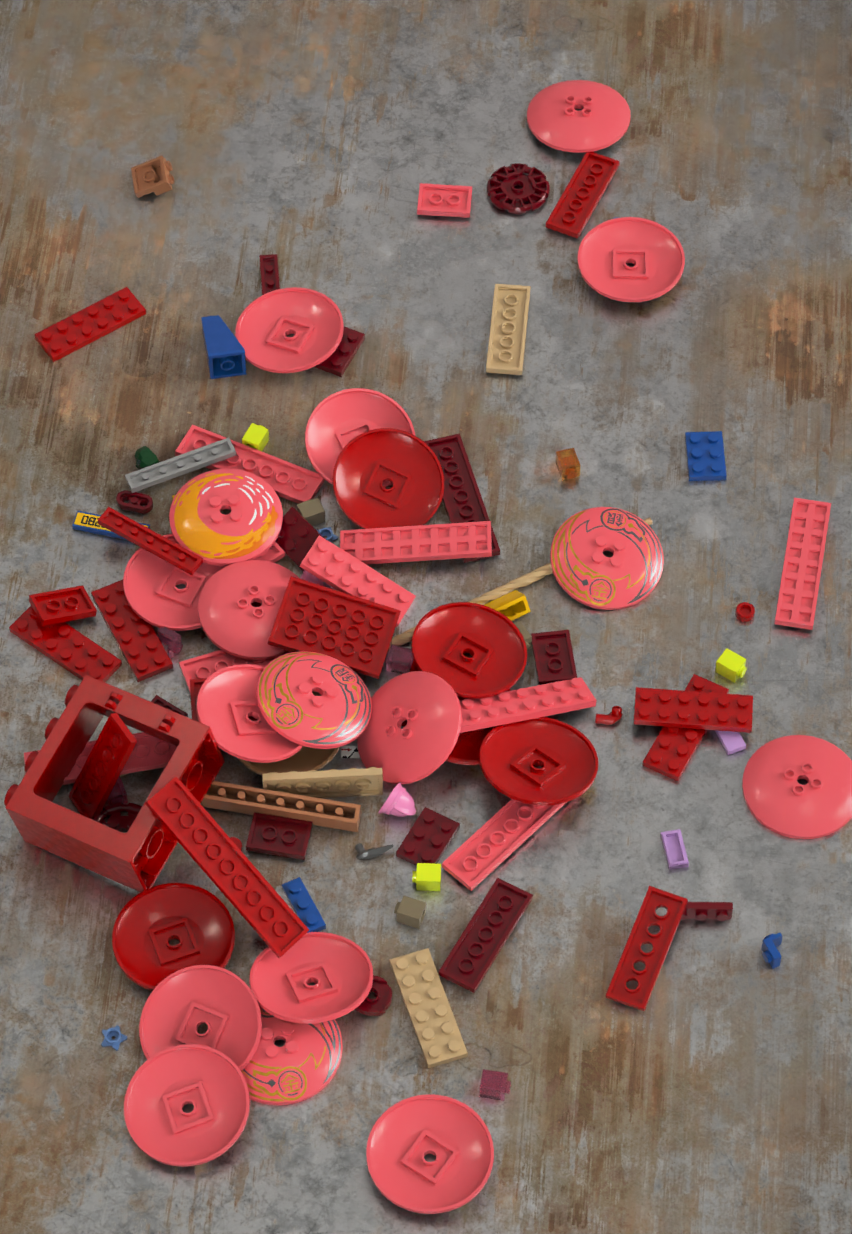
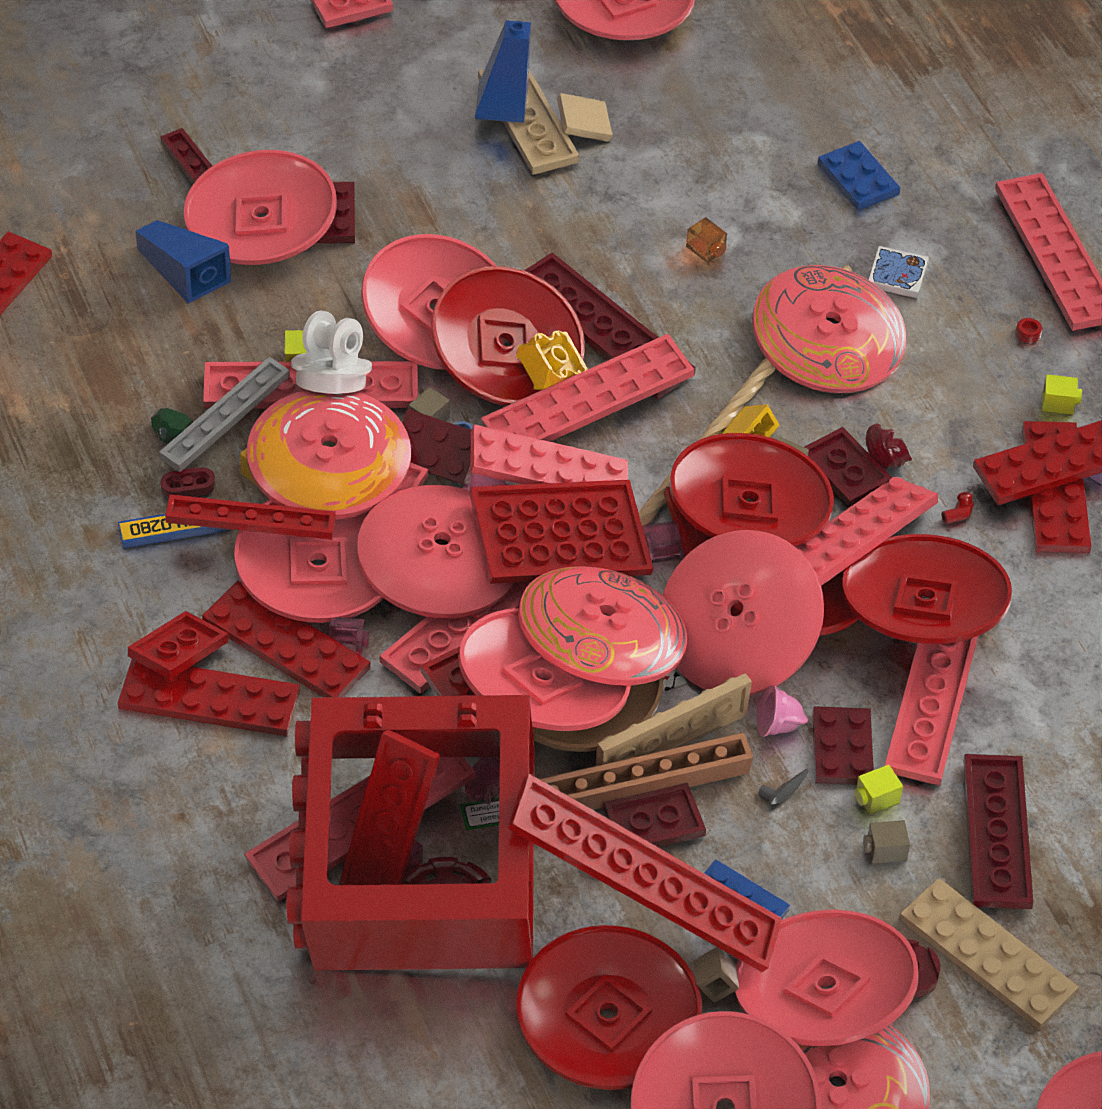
camera: 30 degrees left, 5 degrees down
none -> white piece [291,310,372,394]
none -> blue slope [475,20,531,123]
none -> yellow slope [516,331,588,390]
none -> tan tile [557,93,613,142]
none -> dark tan brick [693,947,739,1003]
none -> dark red hair [866,423,912,469]
none -> tile [869,246,929,298]

